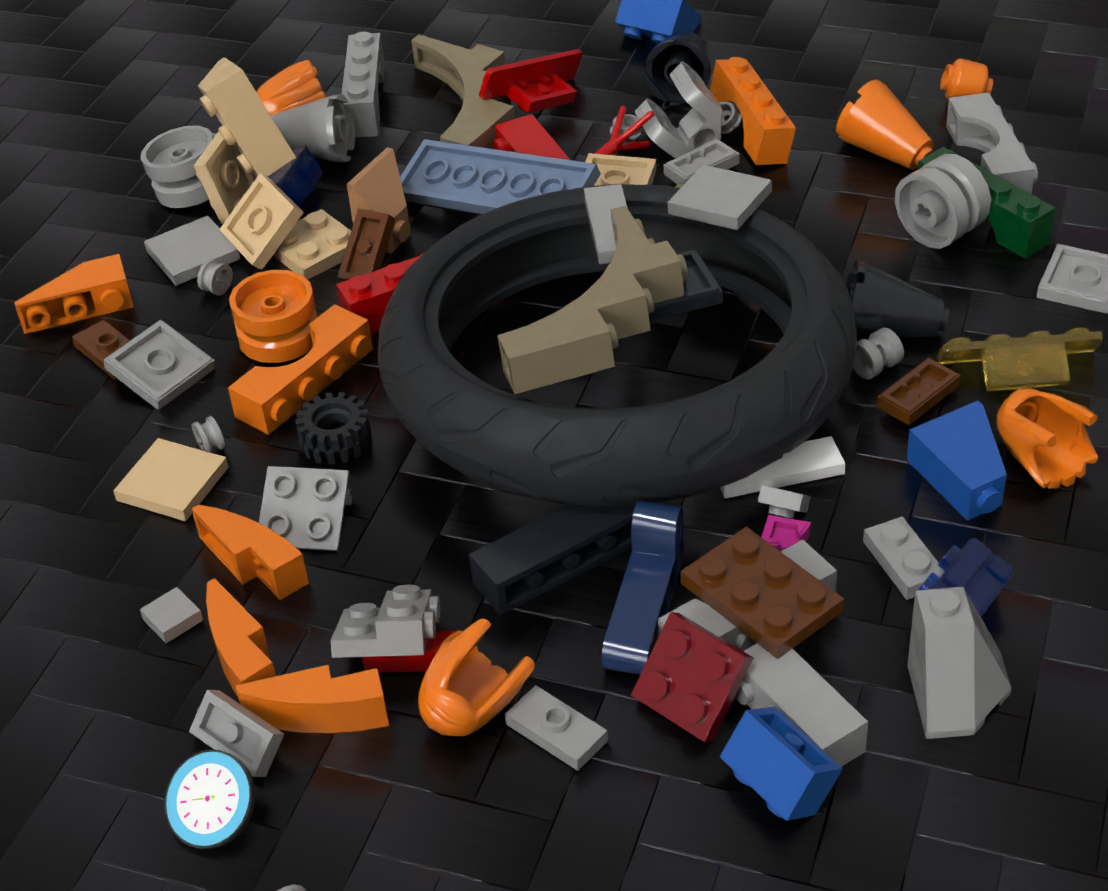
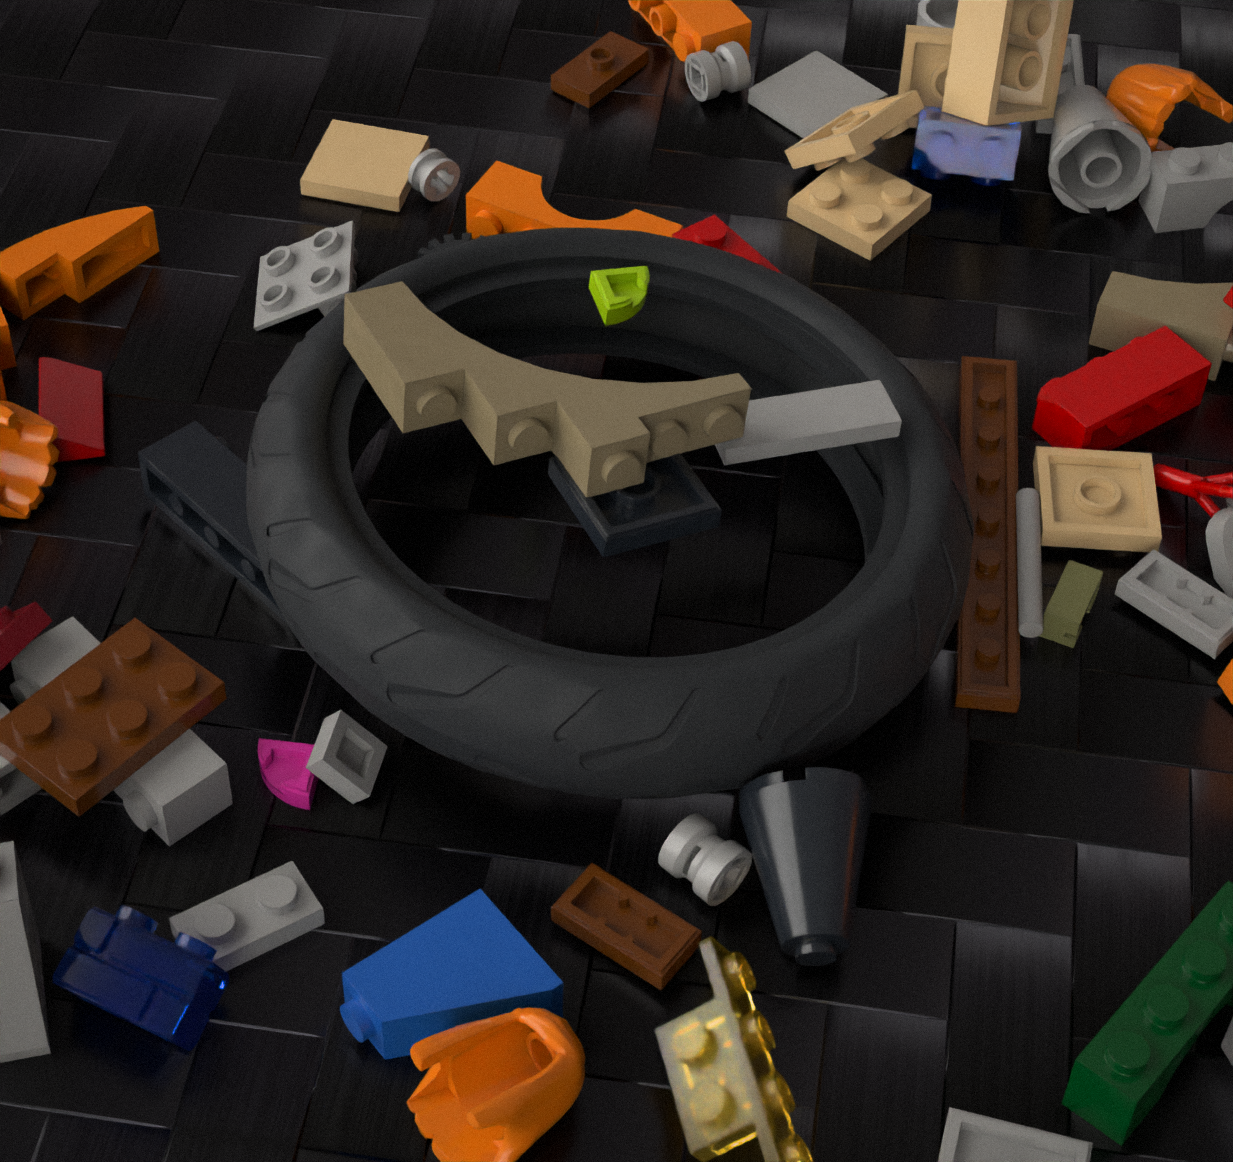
camera: 75 degrees right, 5 degrees up
light grey tile [104,320,215,410] -> none
light grey tile [140,587,203,643] -> none
orange slope [191,505,309,600] -> none
light grey bush [197,259,233,296] -> none
orange wheel [229,270,317,363] -> none
light grey plate [330,584,440,658] -> none
reddish brown plate [337,209,395,281] -> none
medium nougat slope [347,147,411,254] -> none
sand blue plate [400,139,601,228] -> none
dark blue beam [601,500,684,675] -> none
light grey tile [667,165,772,230] -> none
white tile [719,436,845,499] -> none
light grey wheel [895,154,991,249] -> none
none -> lime tile [589,266,650,326]
none -> light grey wheel [684,41,751,102]

